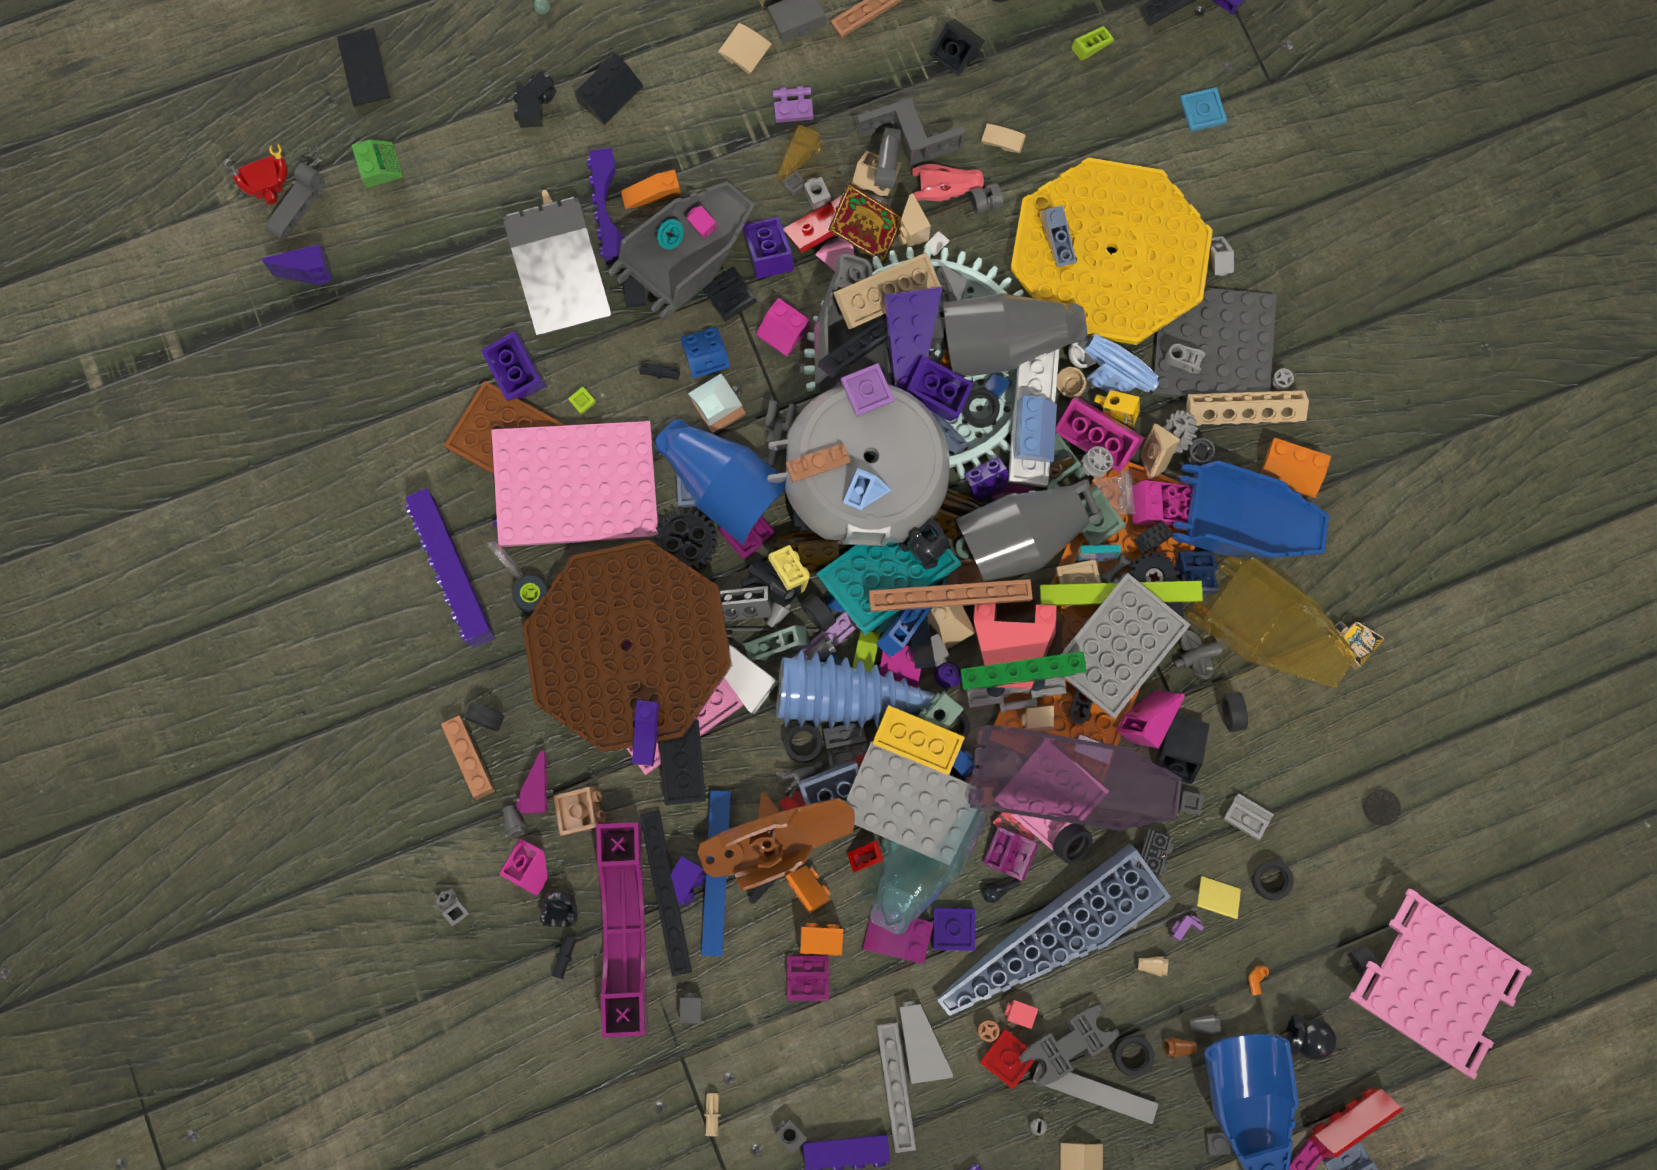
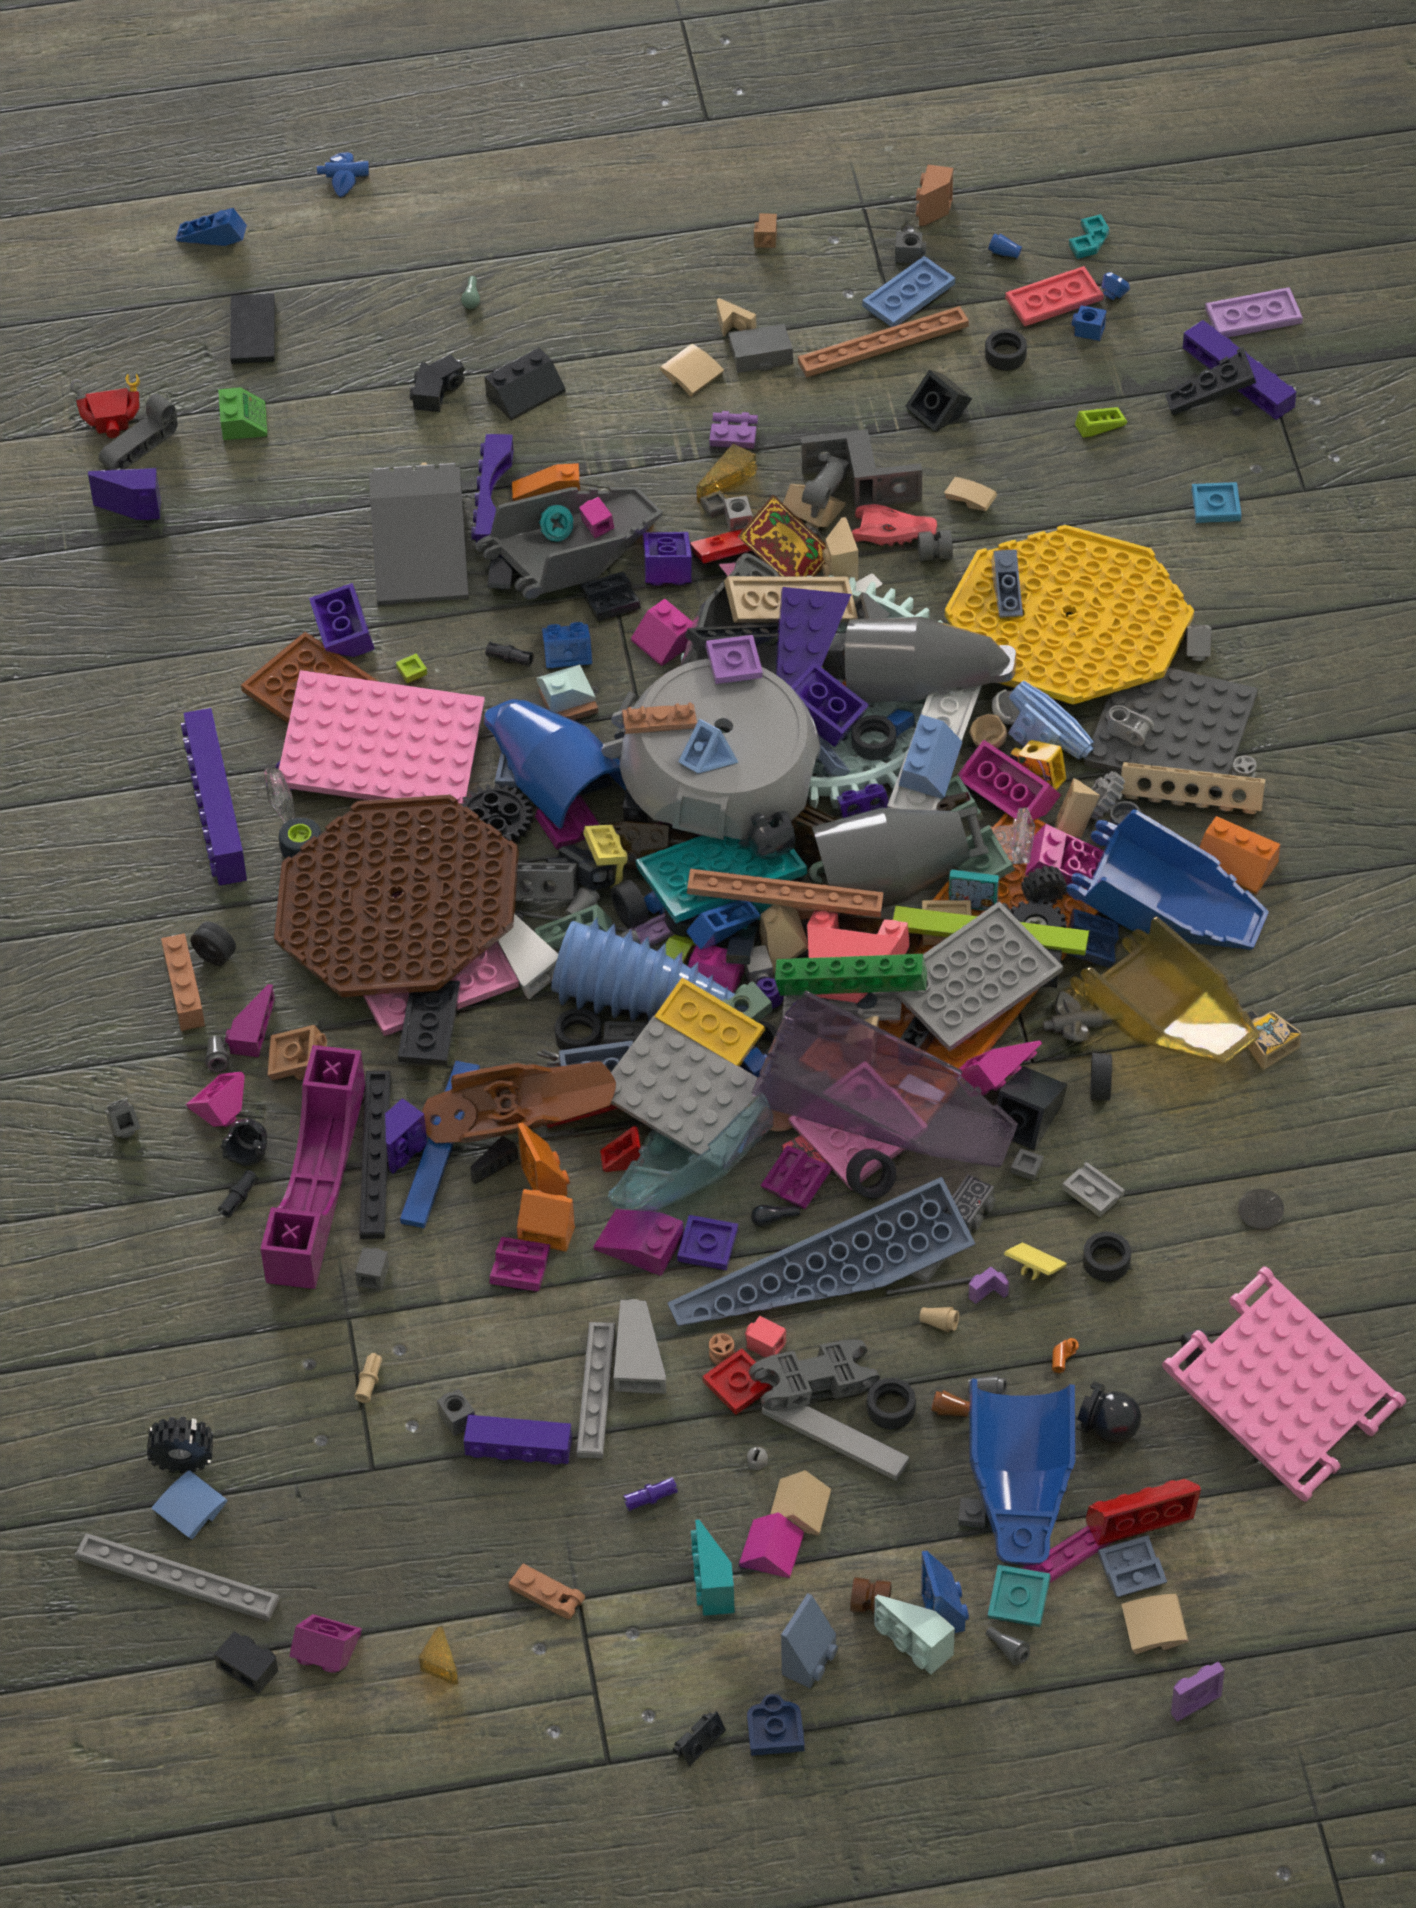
camera: 15 degrees right, 25 degrees down
dark purple slope [632,700,660,766] -> none
light grey wheel [1081,446,1113,478] -> none

